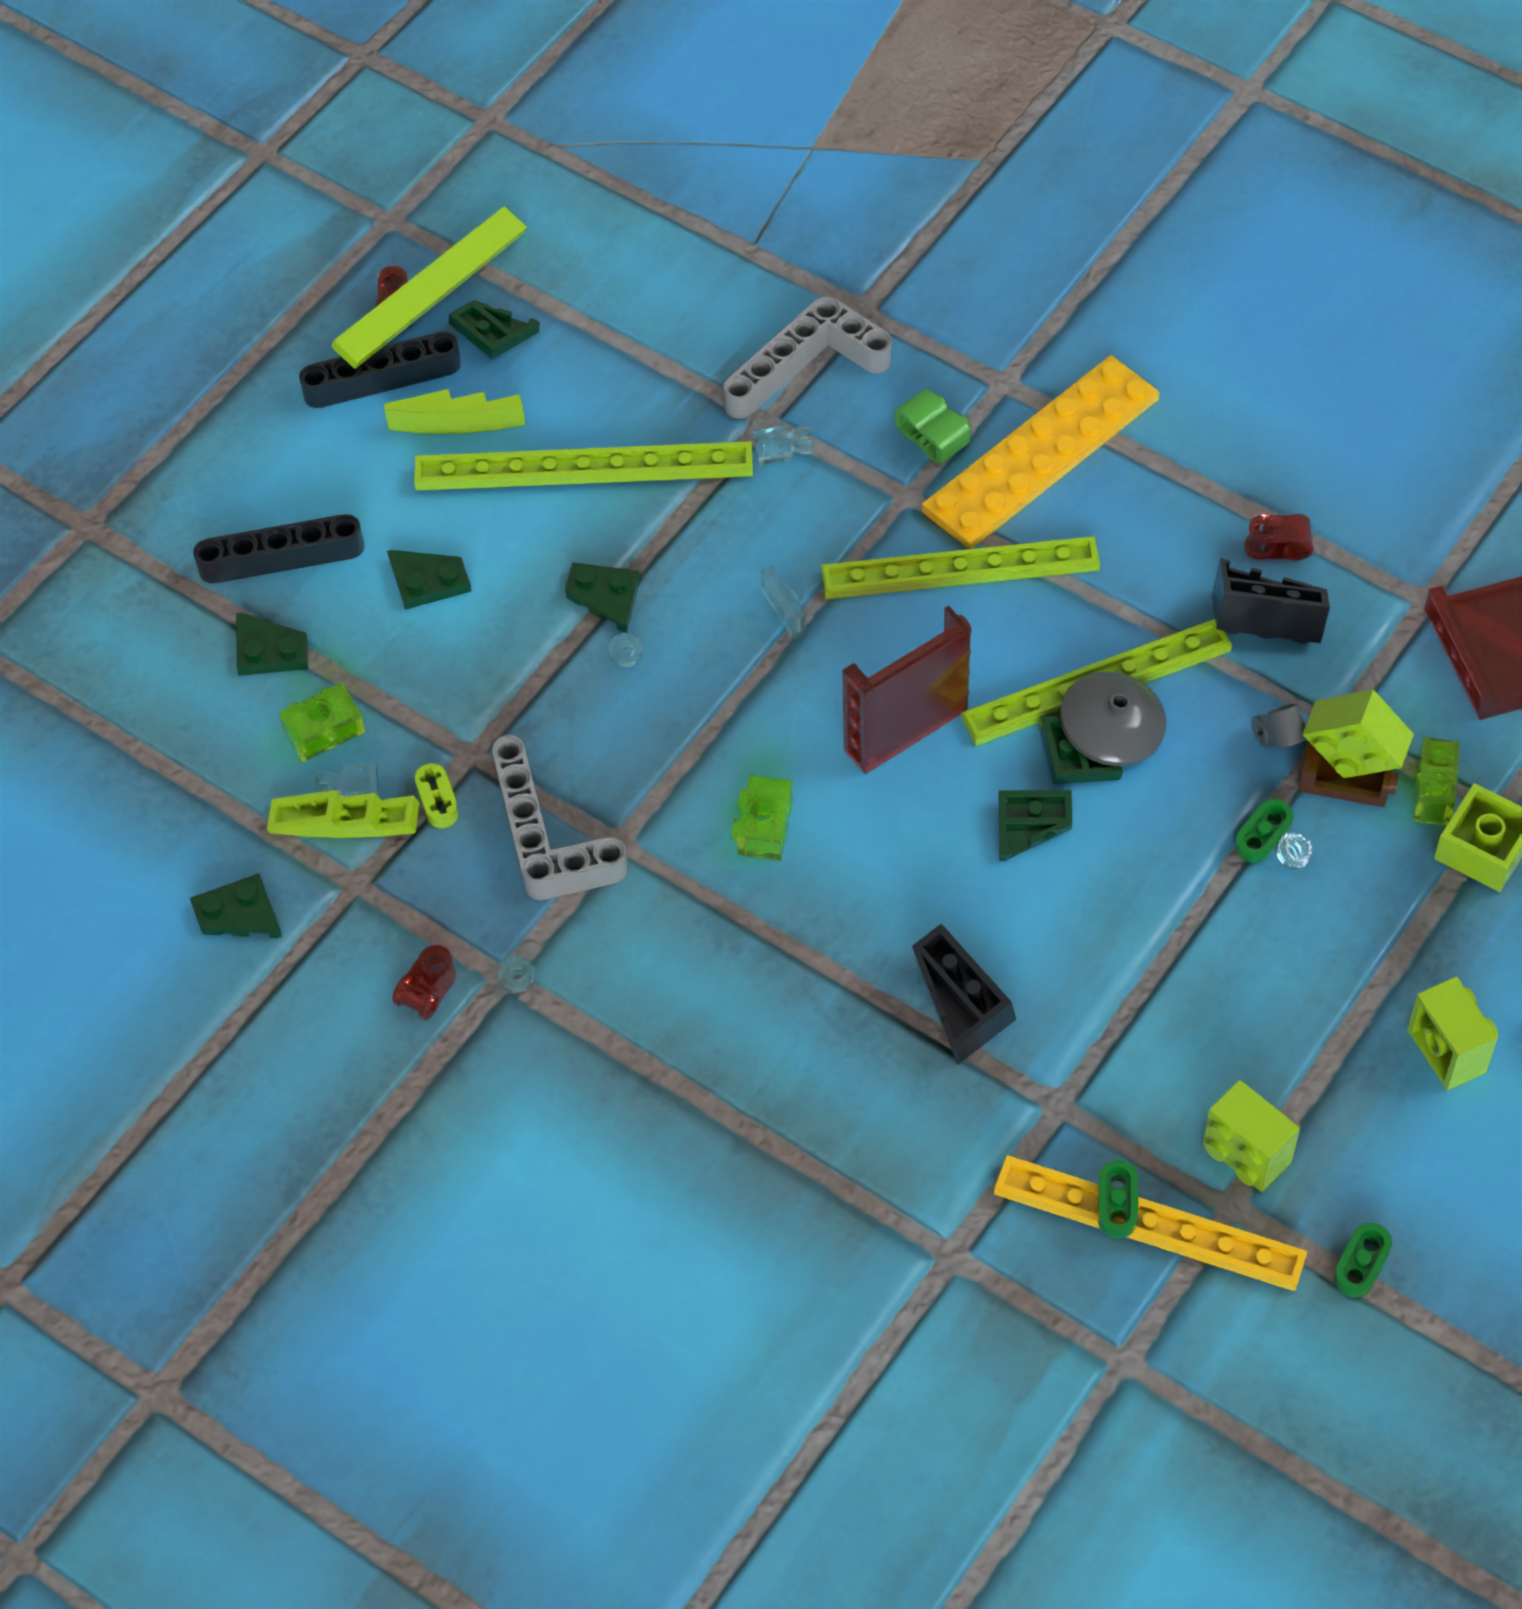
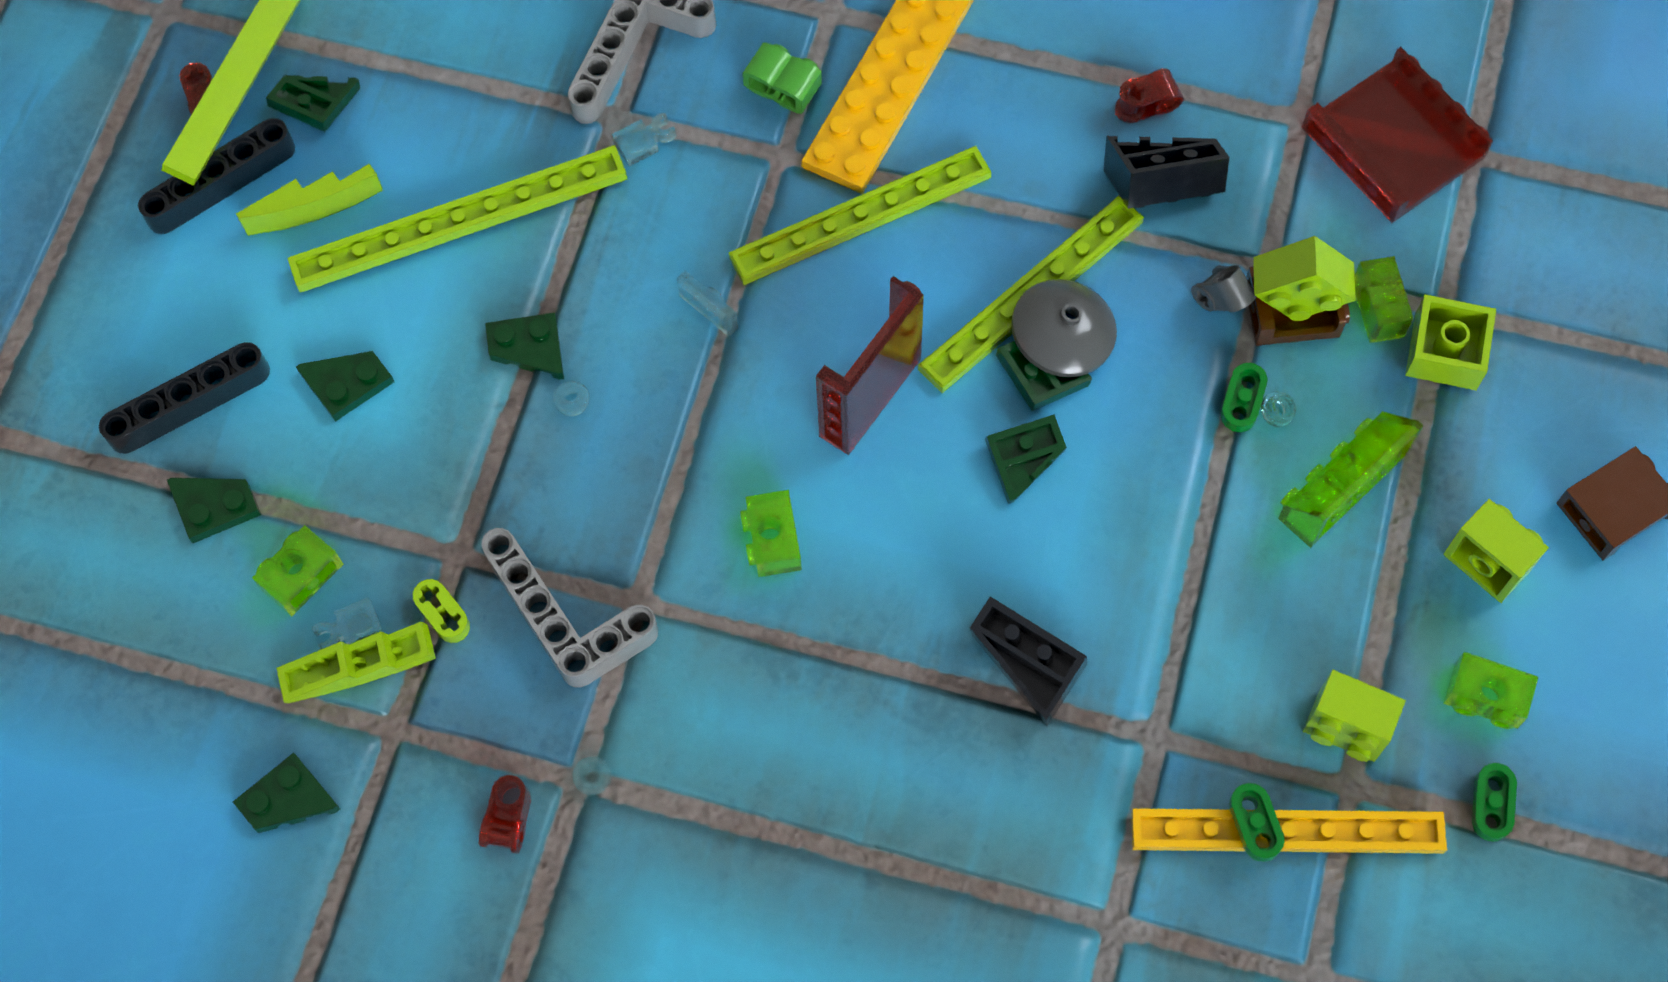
camera: 20 degrees left, 10 degrees up
none -> clear neon green slope [1278,411,1424,548]
none -> clear neon green brick [1443,652,1539,729]

